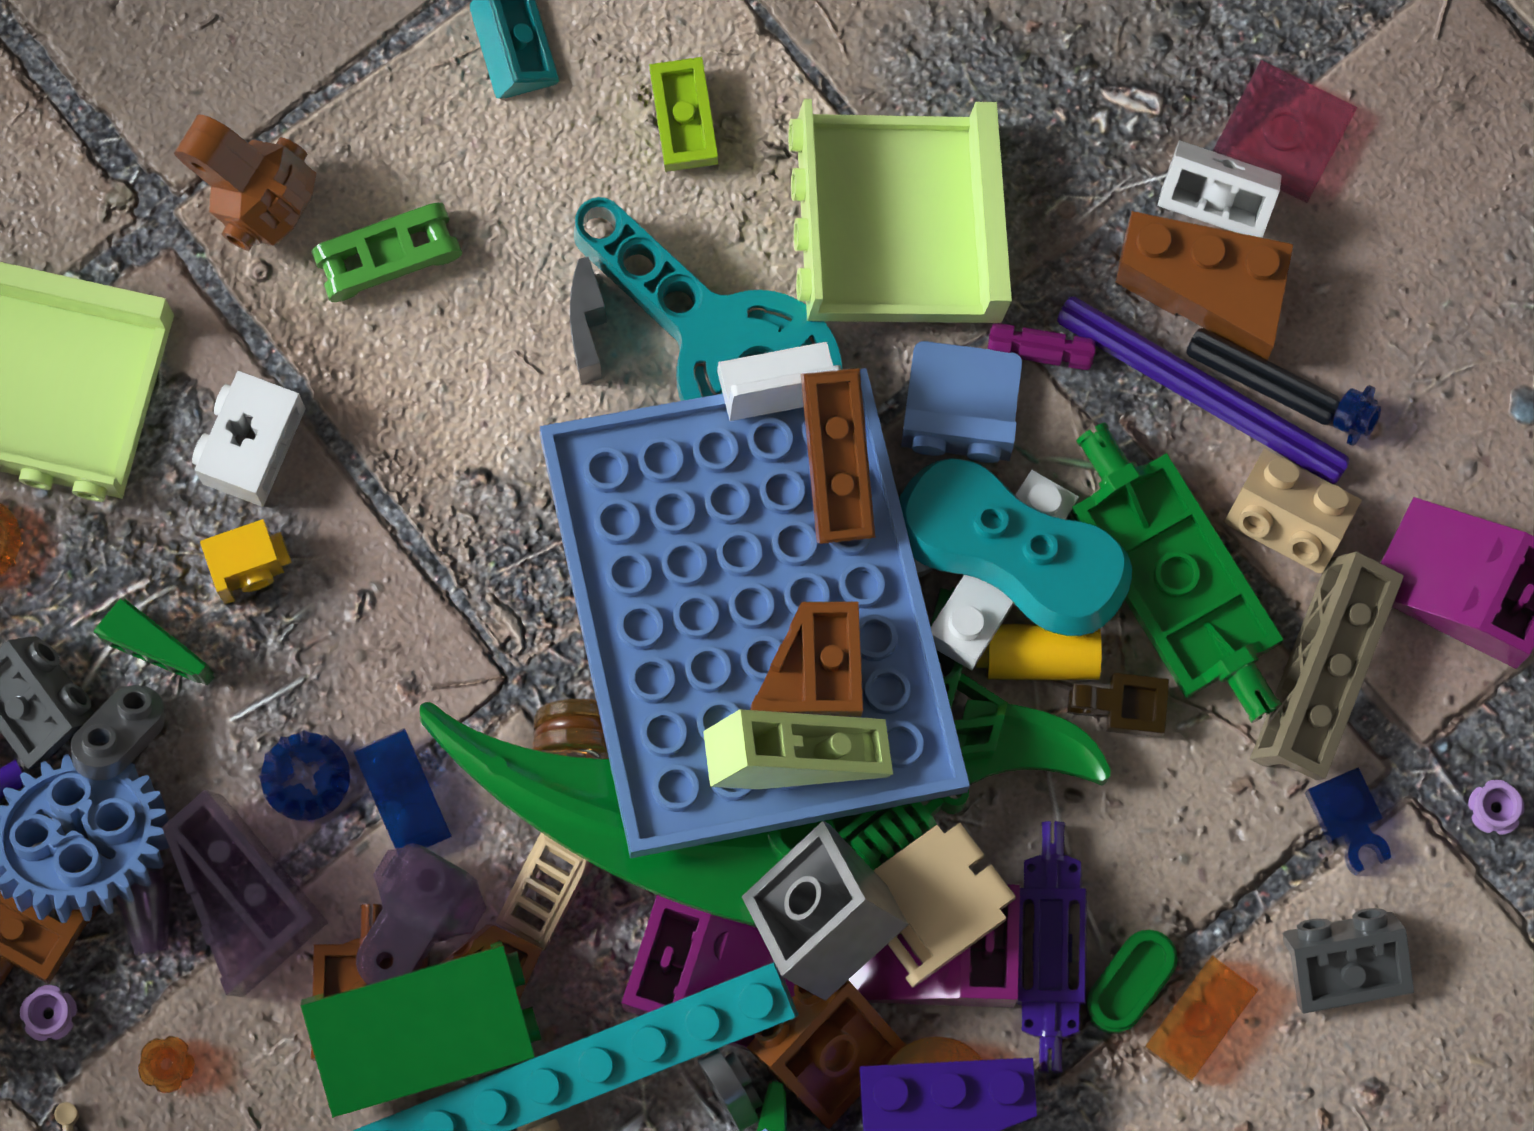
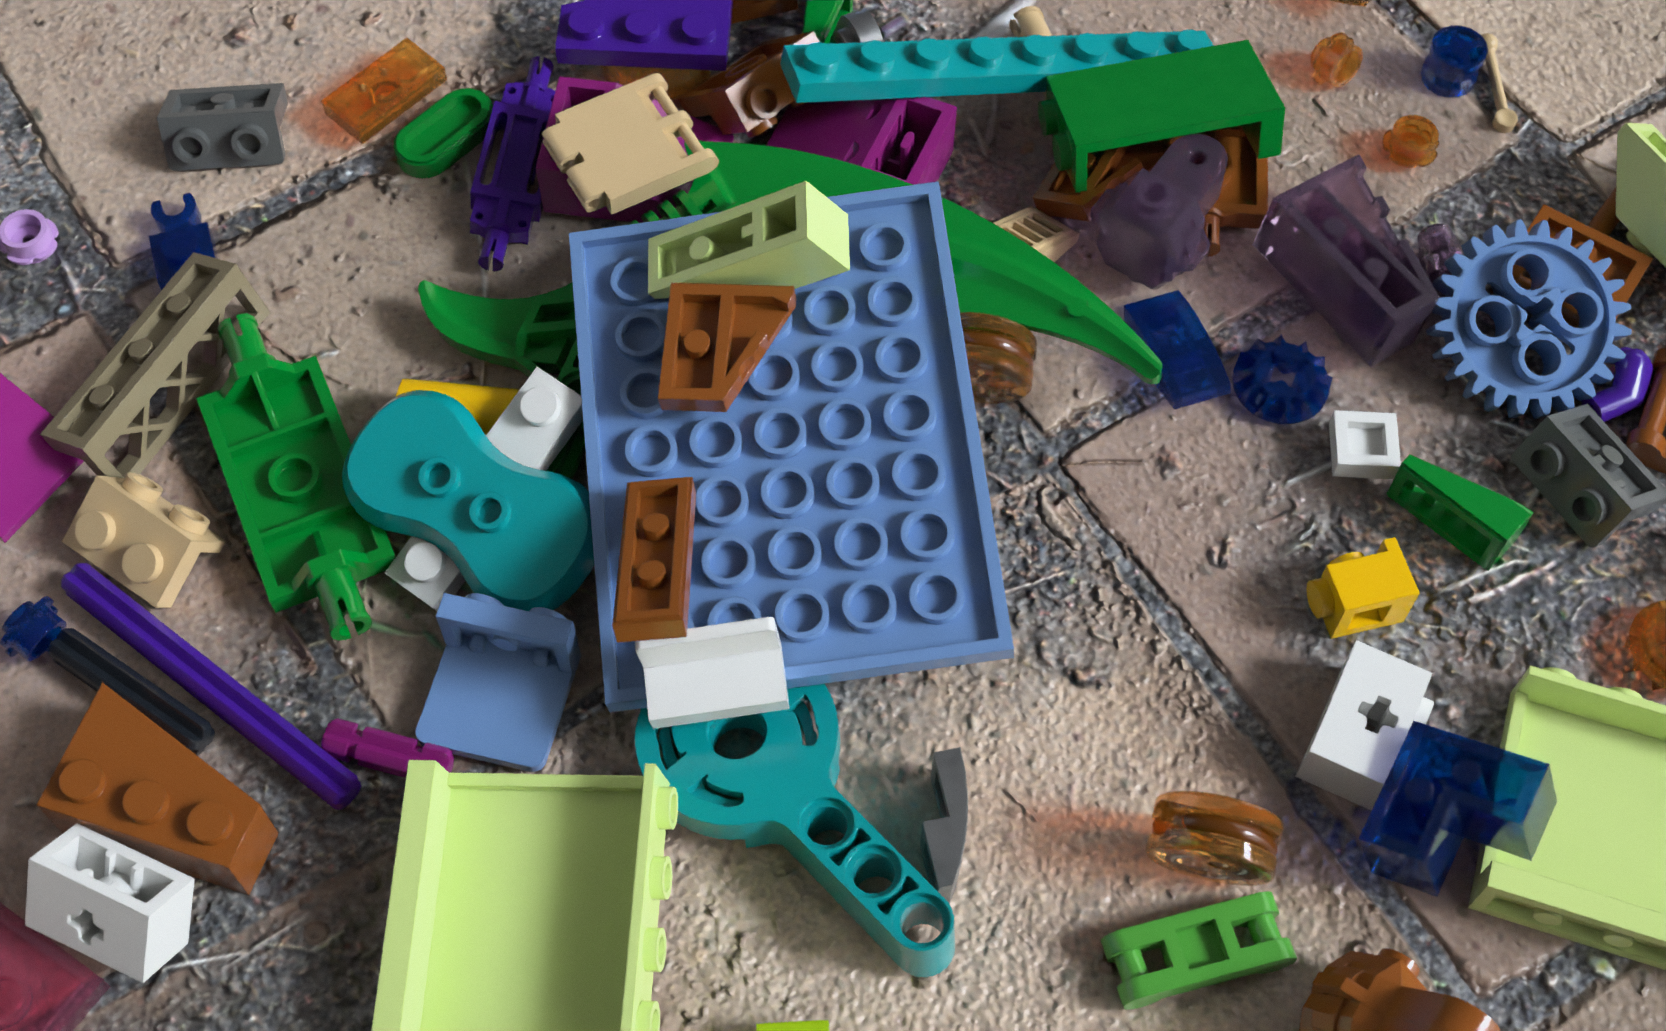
camera: 175 degrees left, 15 degrees down
lavender plate [20,985,77,1041] -> none
flat silver plate [71,685,164,780] -> none
flat silver slope [742,821,908,1001] -> none
dark brown plate [1067,673,1169,738] -> none
none -> clear orange head [1145,791,1283,886]
none -> white plate [1329,410,1401,479]
none -> clear blue brick [1358,721,1557,897]

